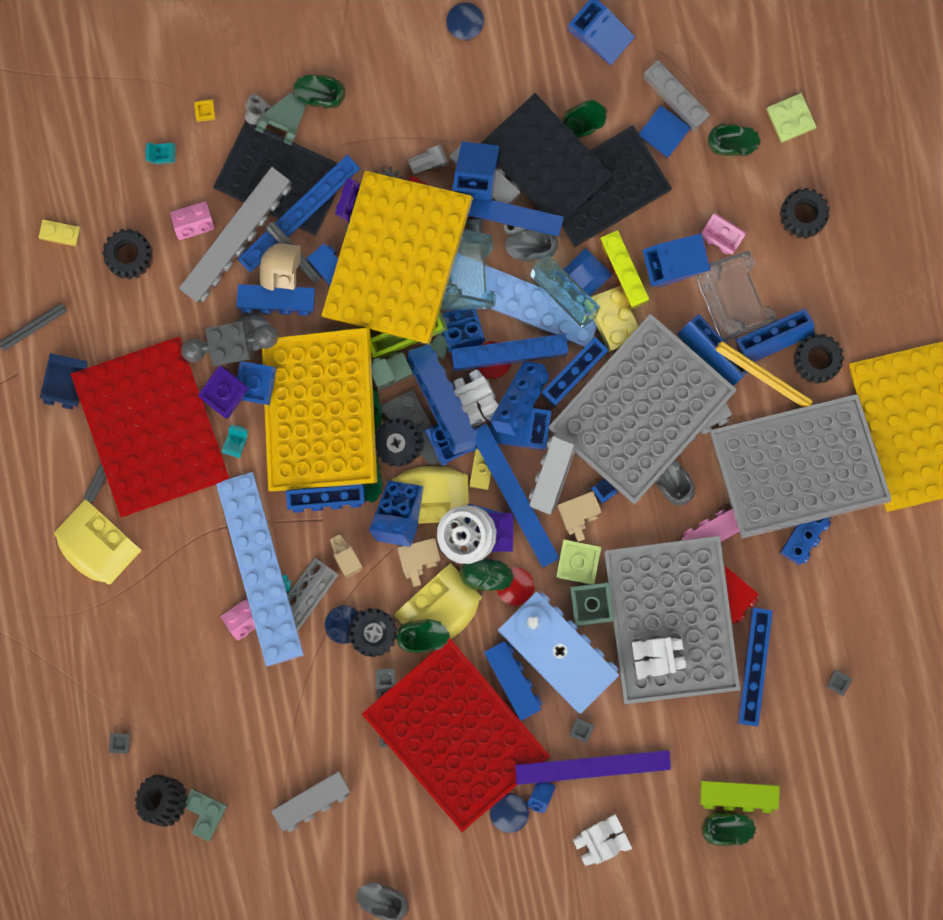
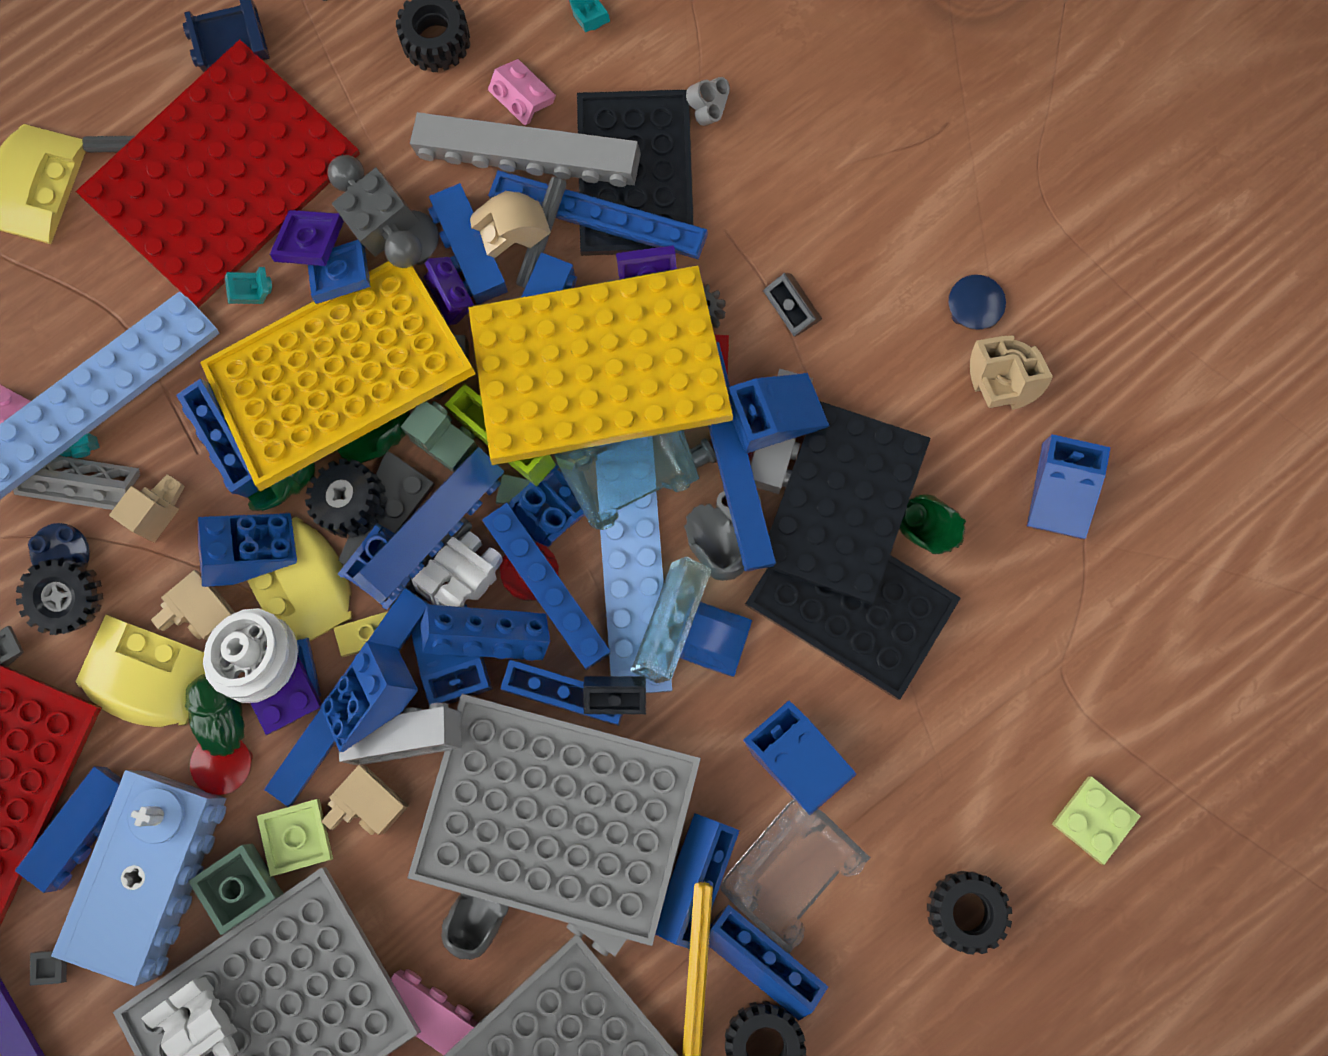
camera: 65 degrees right, 5 degrees down
yellow plate [194,100,216,122] -> none
sand green flag [256,93,306,145] -> none
dark green hair [293,74,345,109] -> none
dark green hair [397,619,450,653] -> none
light grey piece [408,145,449,175] -> none
light yellow plate [585,286,638,352] -> none
blue panel [590,479,618,505] -> none
neon yellow brick [599,230,649,310] -> none
blue tile [639,106,691,158] -> none
light grey brick [643,60,710,132] -> none
bright pink bracket [701,213,747,255] -> none
dark green hair [708,123,761,156] -> none
none -> blue slope [321,641,418,752]
none -> dark purple bracket [424,257,474,325]
none -> black slope [583,676,646,715]
none -> black slope [763,273,822,336]
none -> tan brick [970,336,1053,410]

